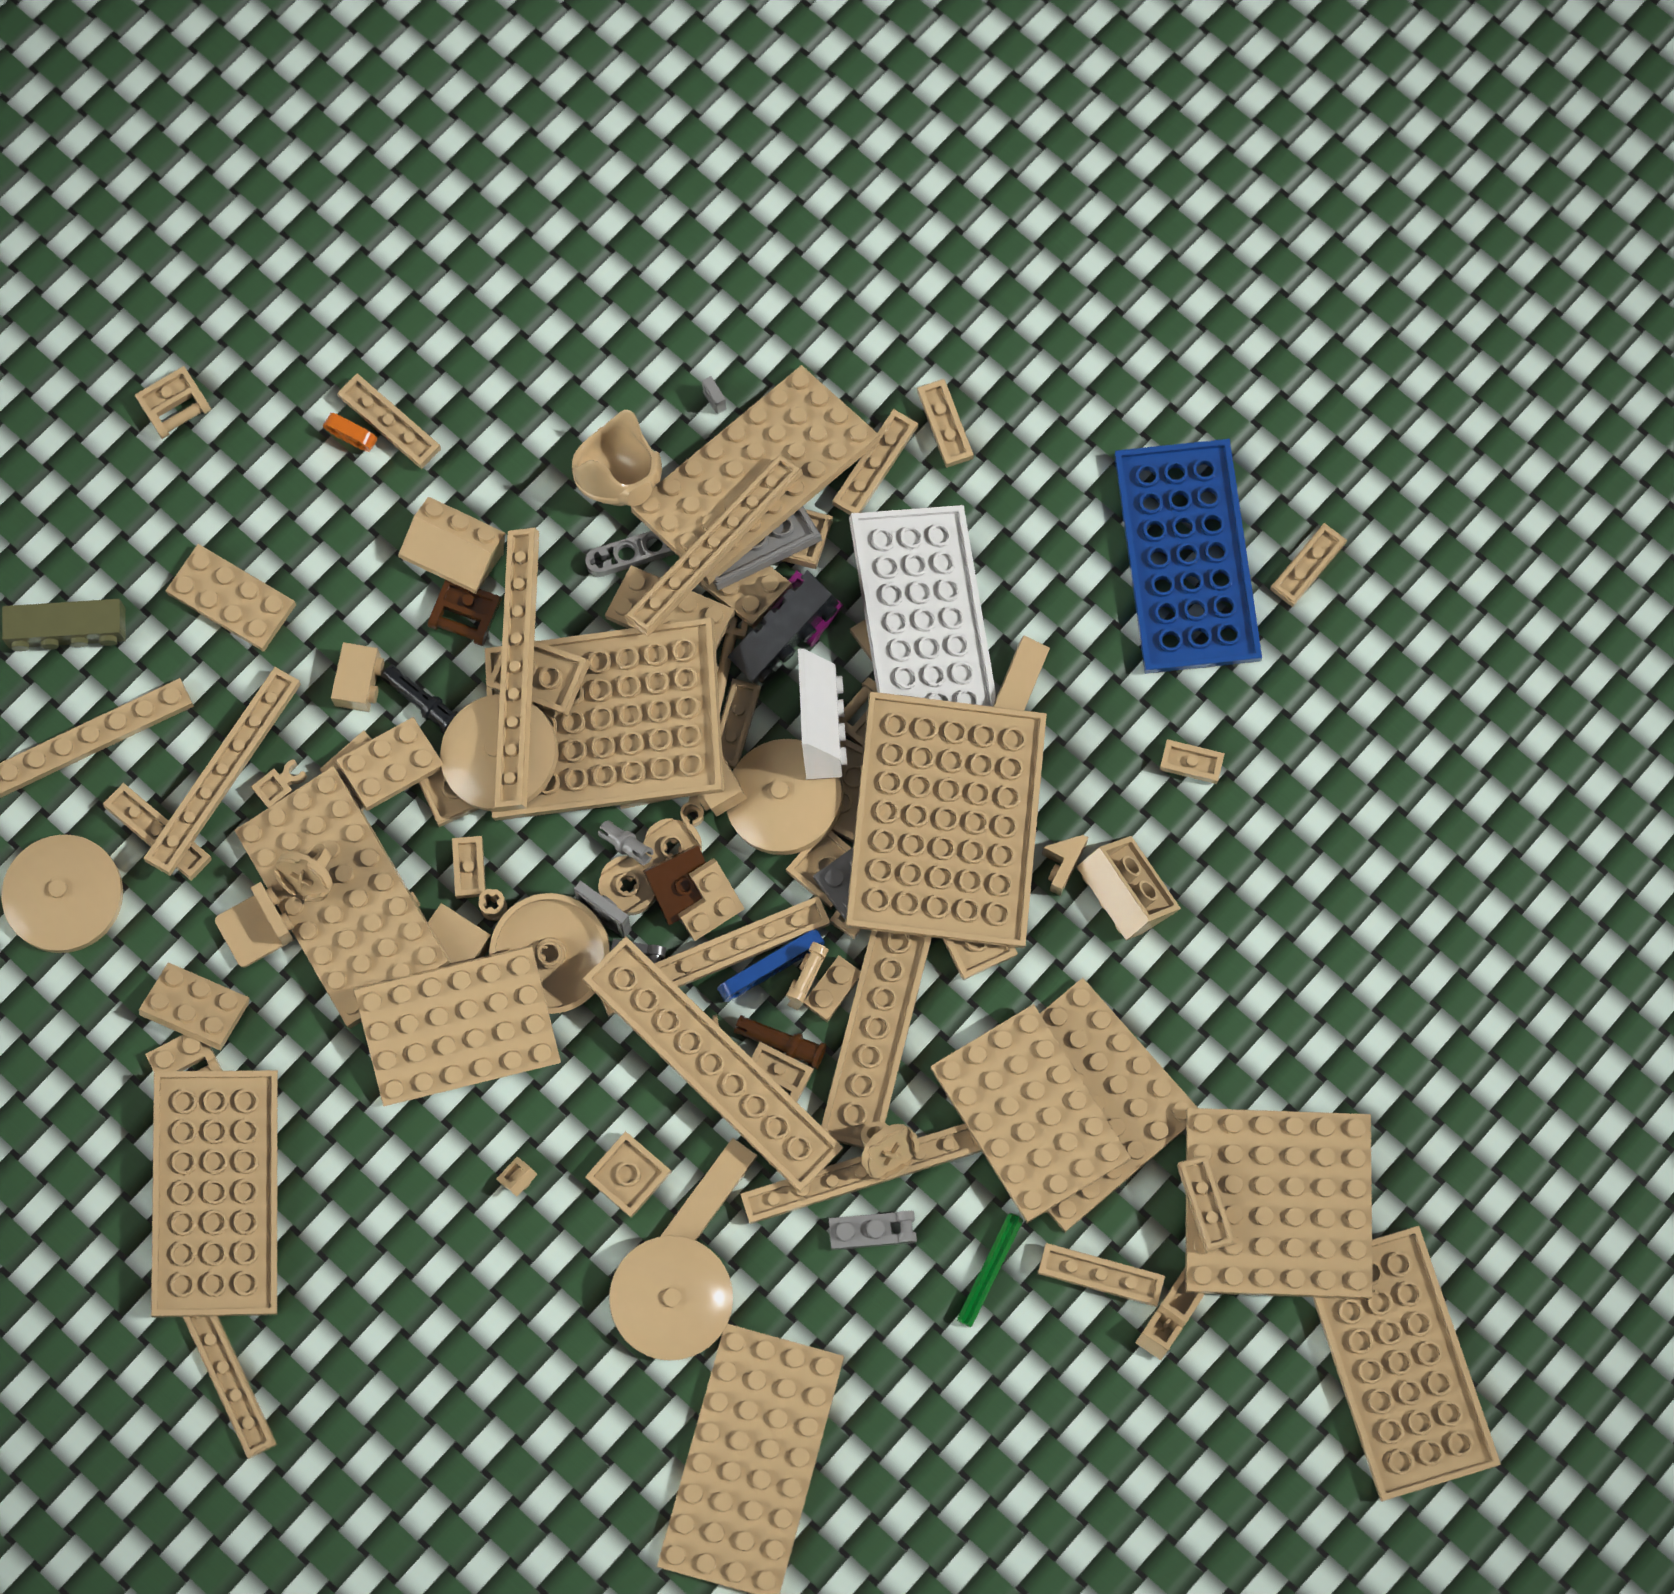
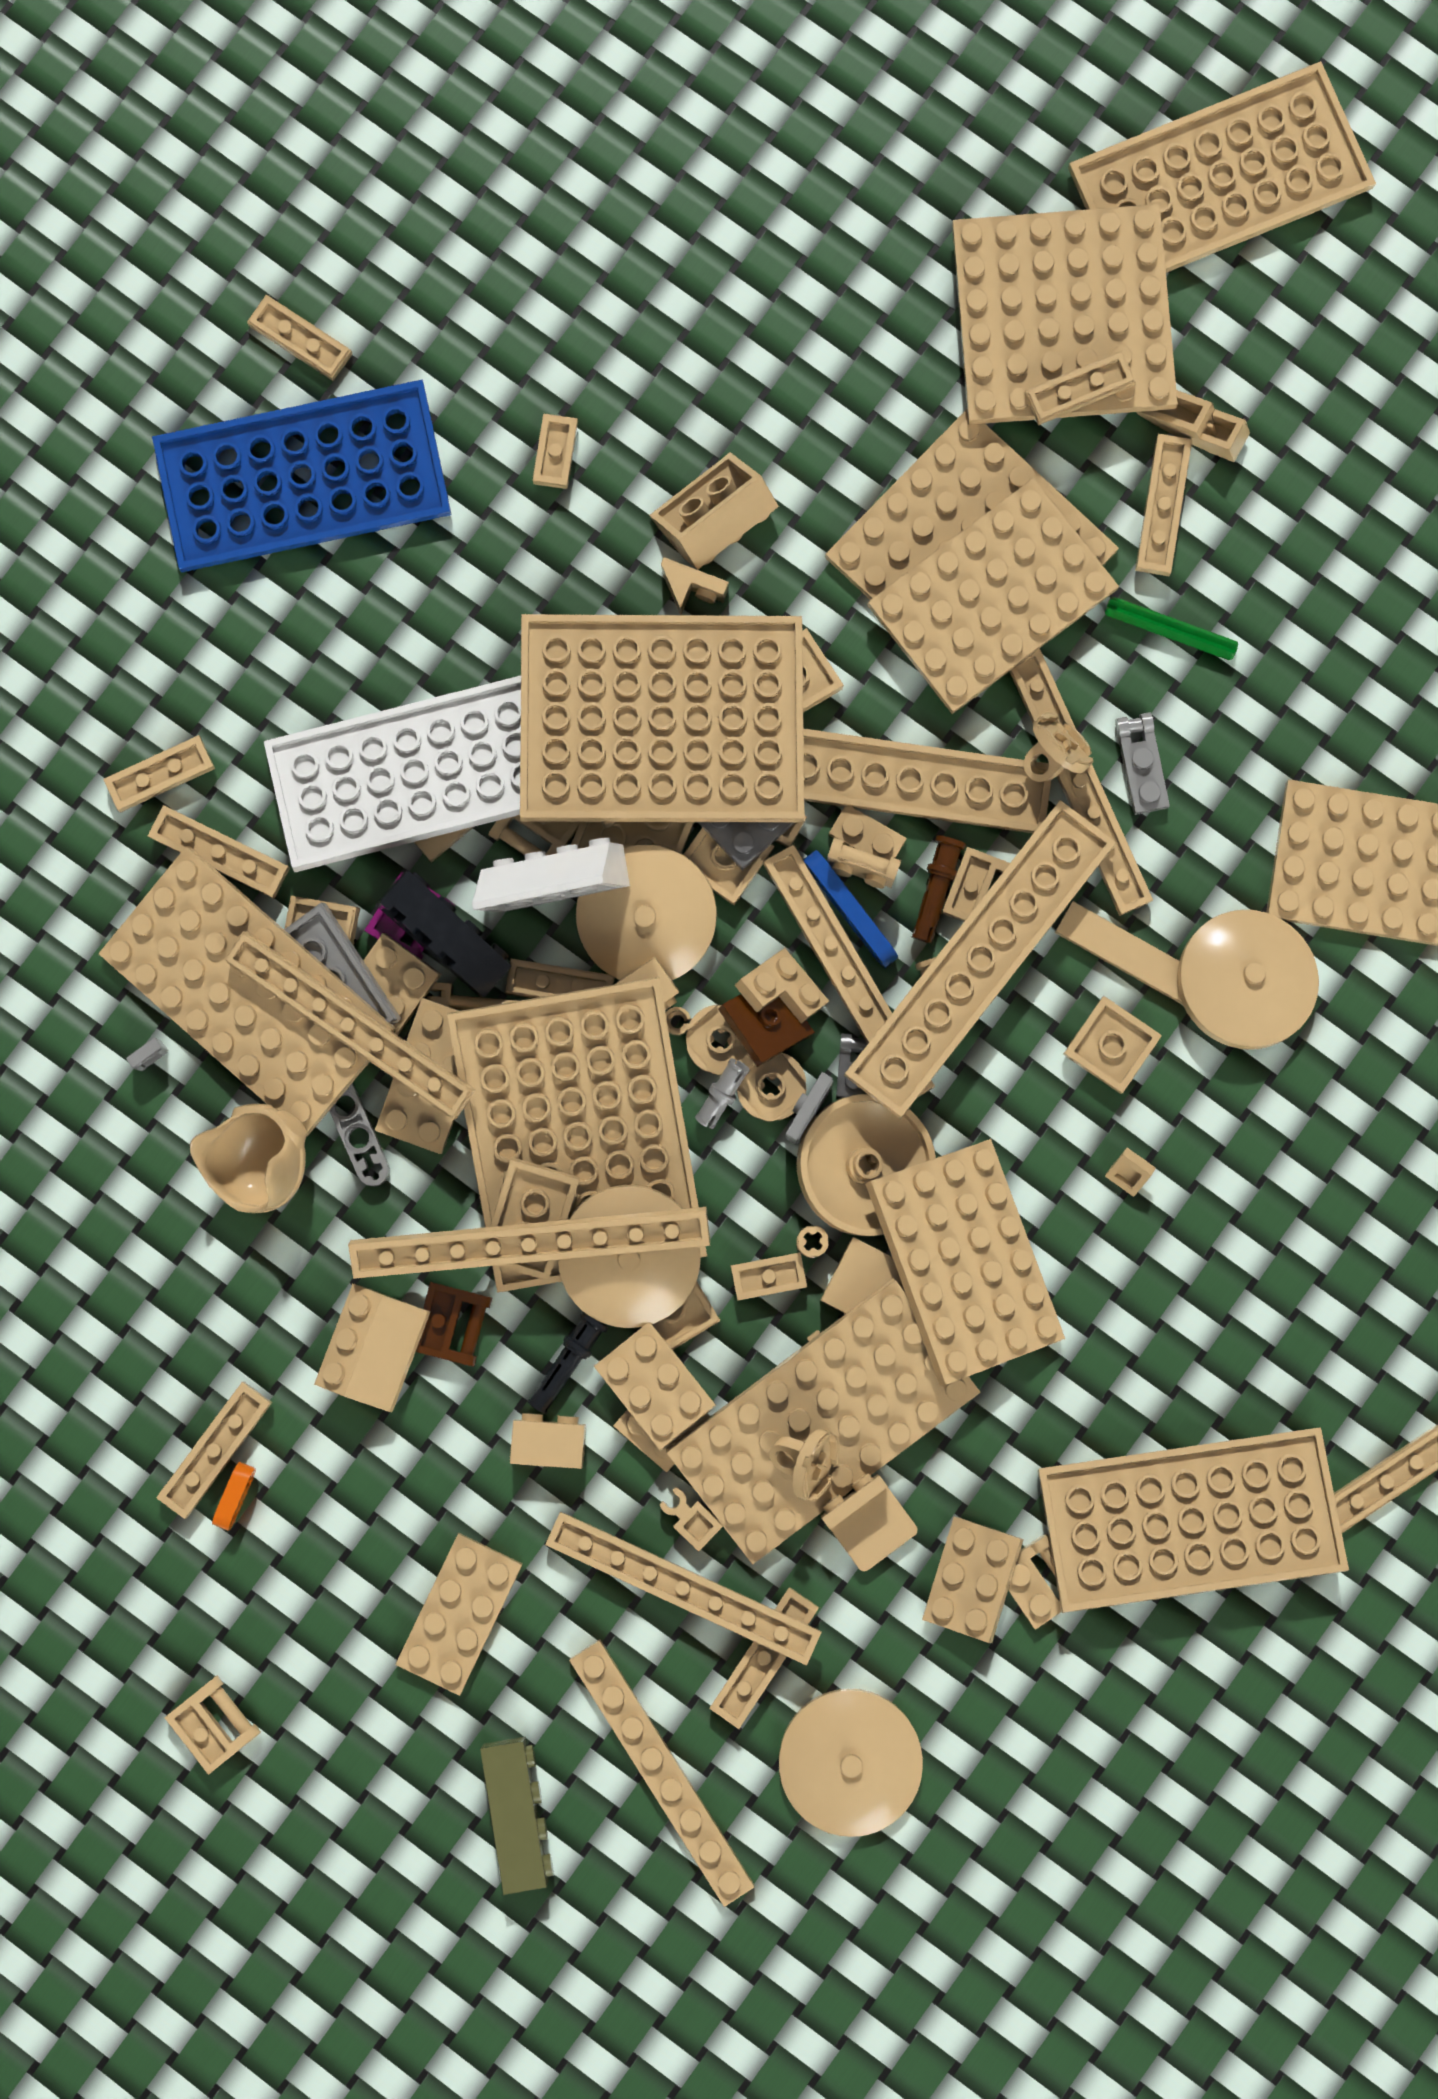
camera: 95 degrees left, 10 degrees up
tan tile [993,635,1050,711] -> none

